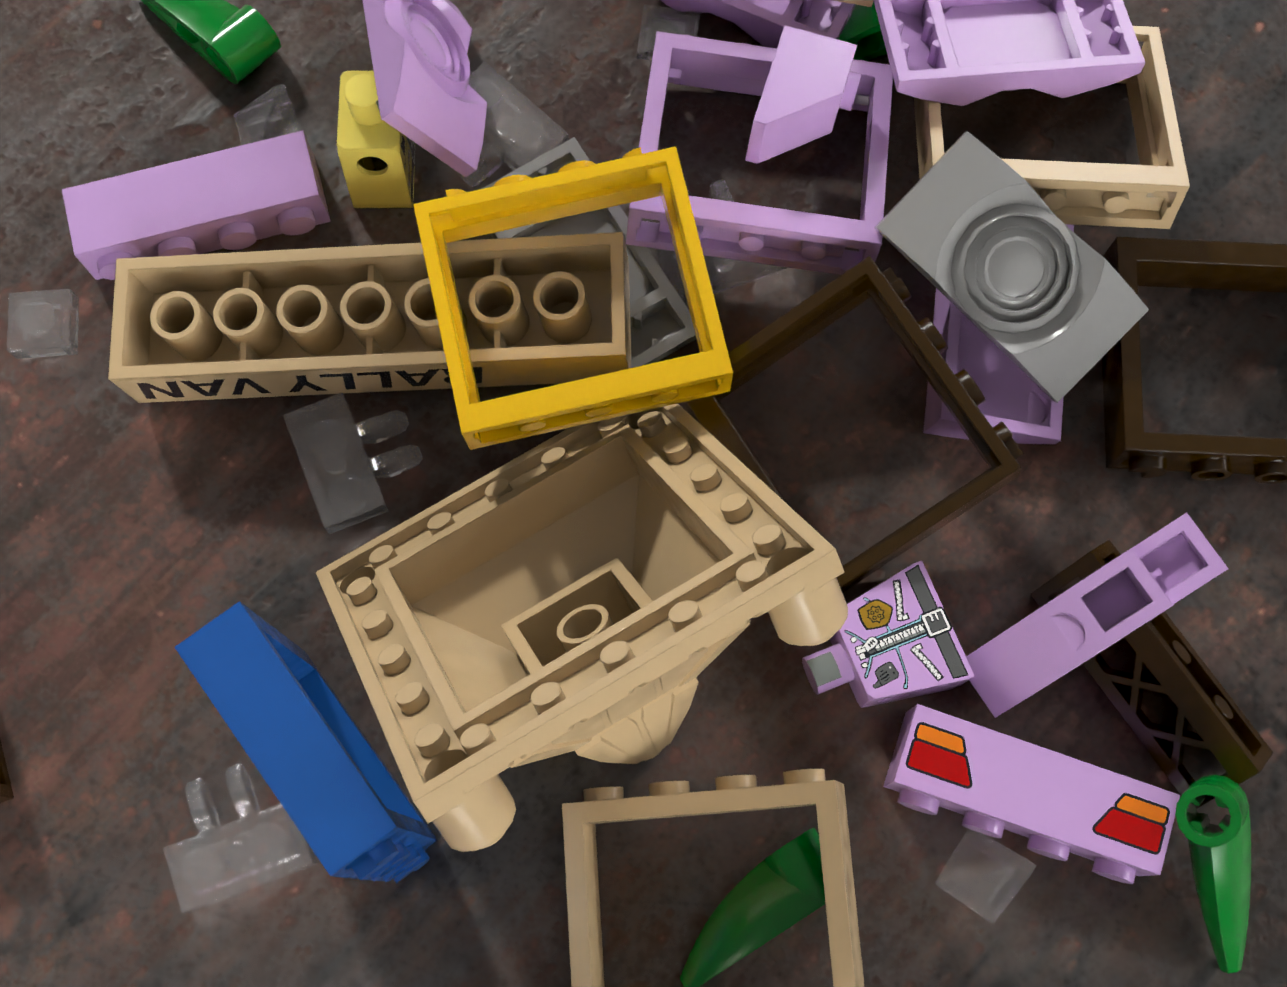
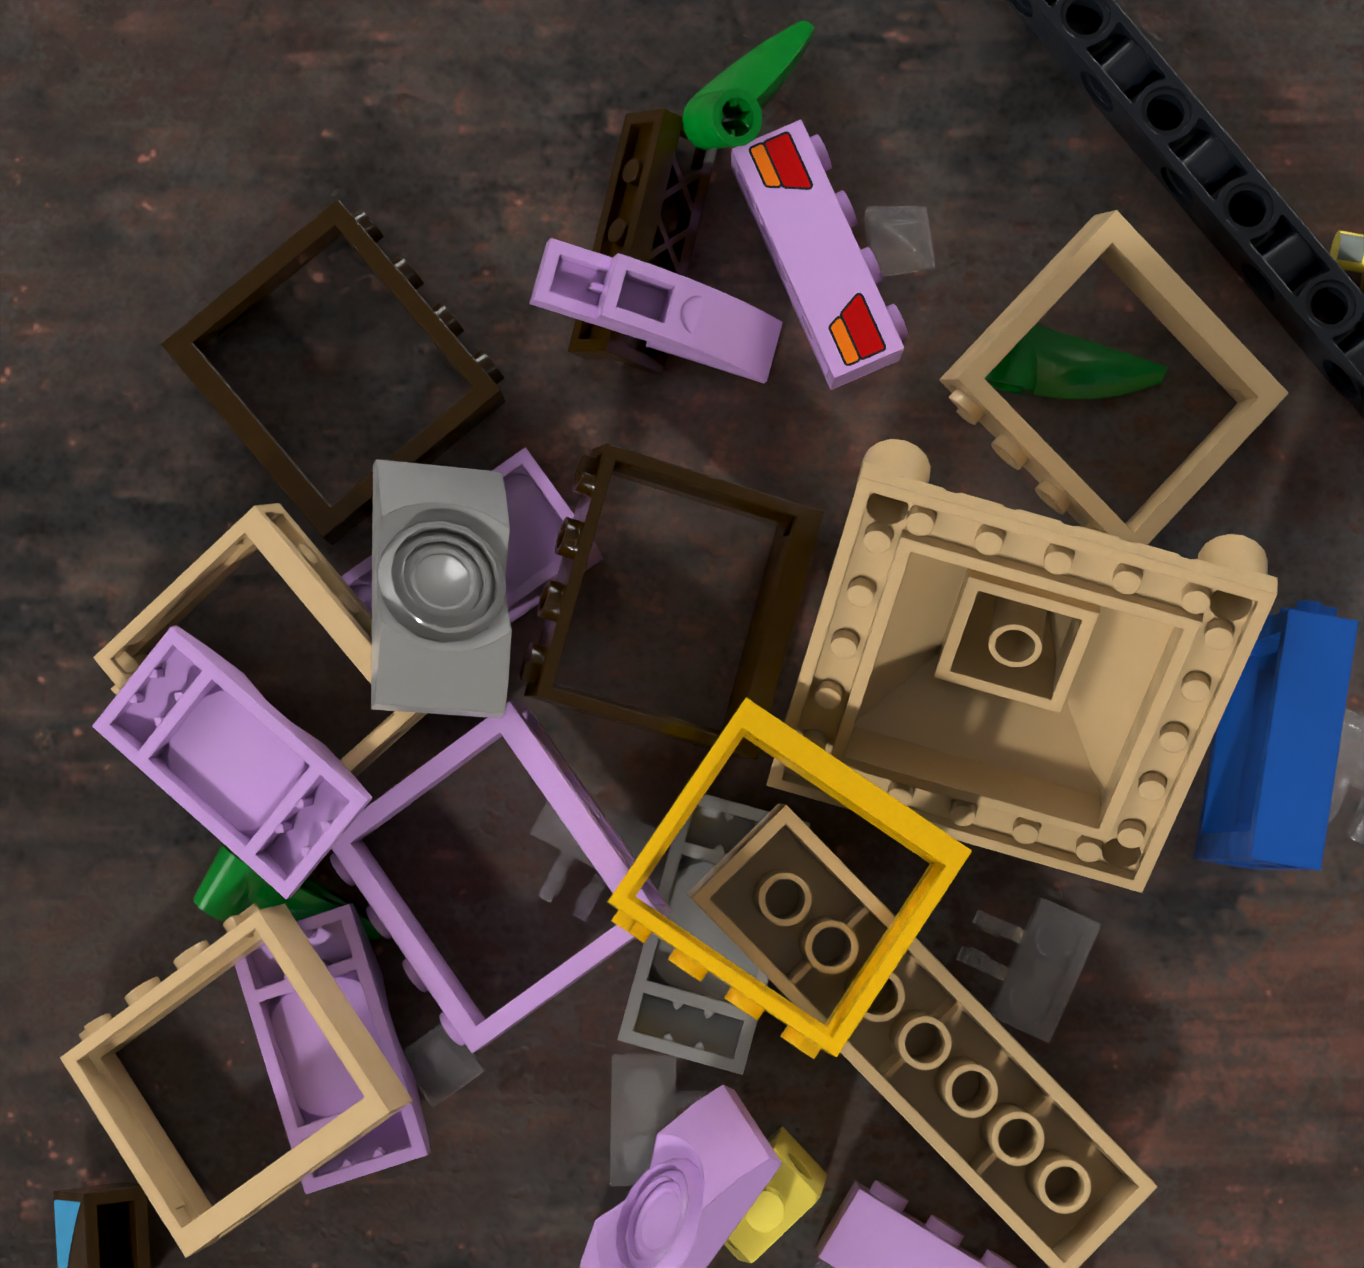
camera: 130 degrees left, 10 degrees up
lavender slope [745,25,862,164] -> none
torso [802,560,975,708] -> none

